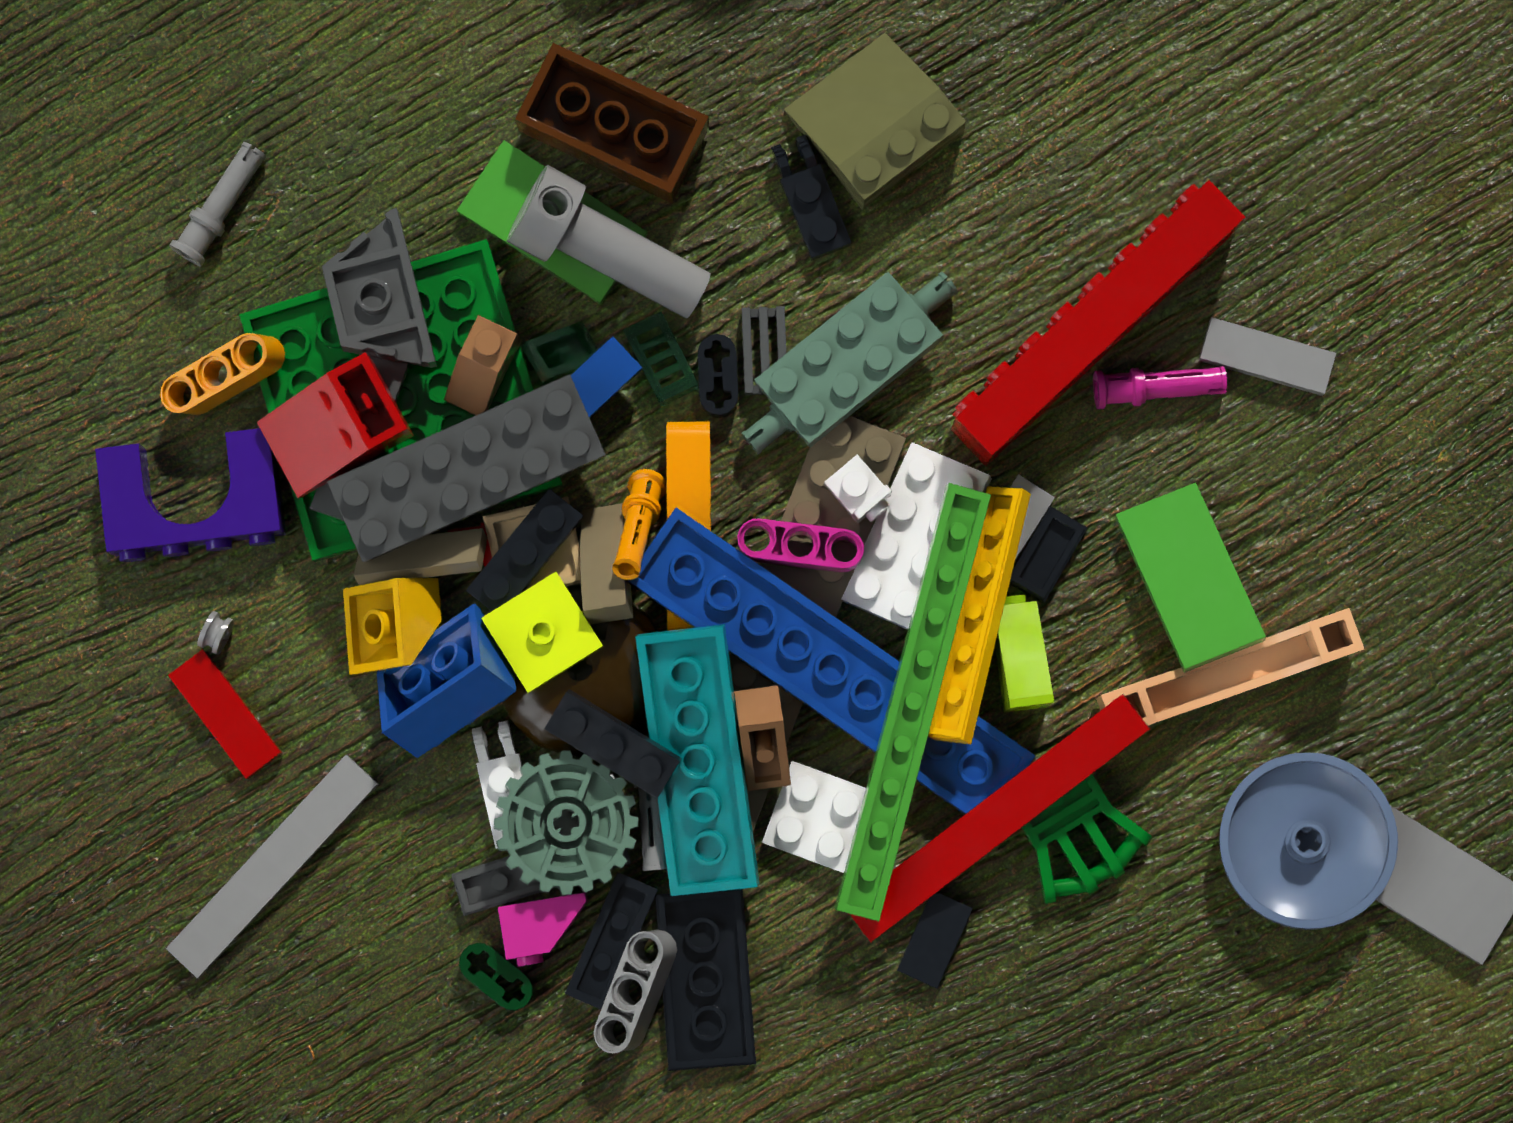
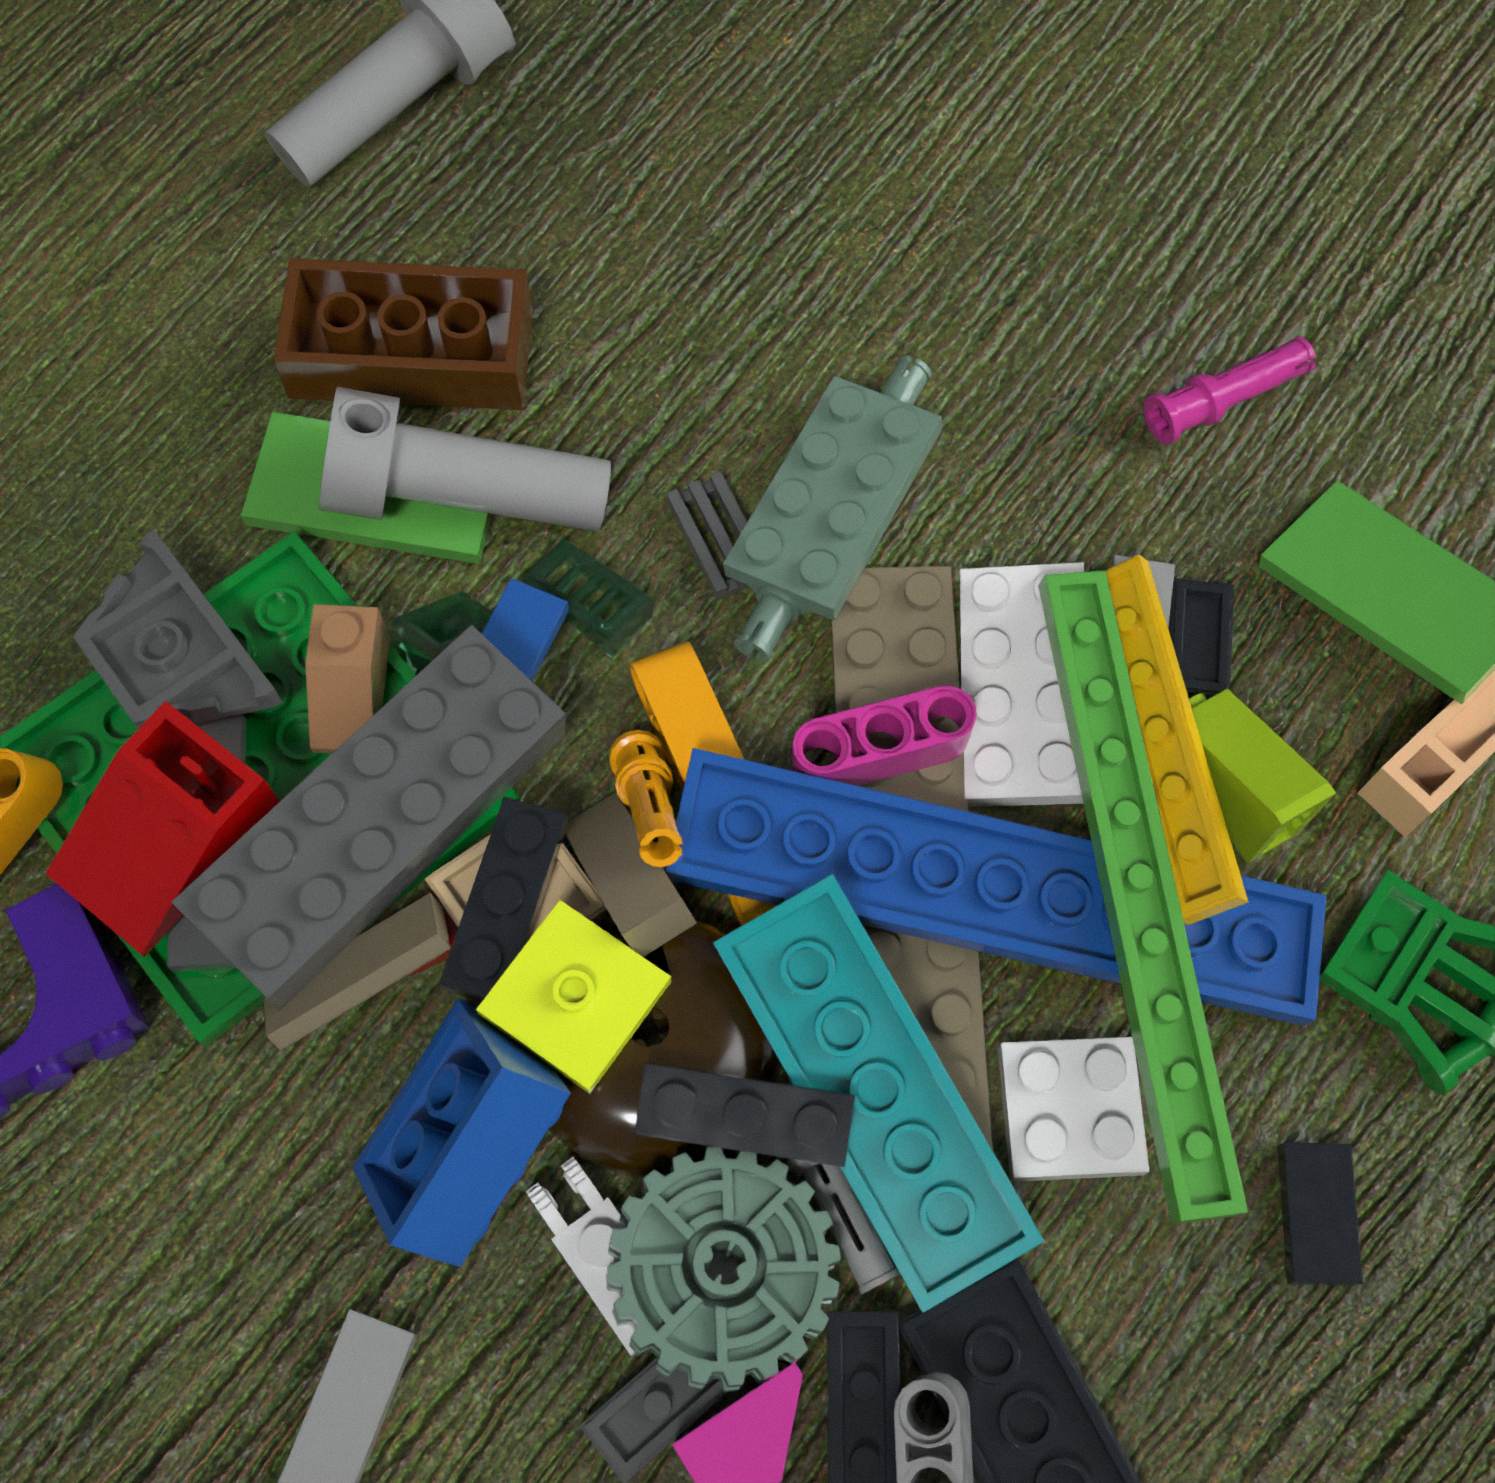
camera: 25 degrees left, 15 degrees down
red tile [168,649,283,779] -> none
light grey bush [197,611,234,655] -> none
yellow slope [343,578,441,675] -> none
black beam [698,334,738,418] -> none
medium nougat slope [734,685,791,791] -> none
black hinge [771,135,852,261] -> none
olive slope [784,33,966,211] -> none
white bracket [824,454,892,523] -> none
red tile [850,694,1150,942] -> none
red brick [950,180,1245,466] -> none
light grey tile [1198,317,1336,396] -> none

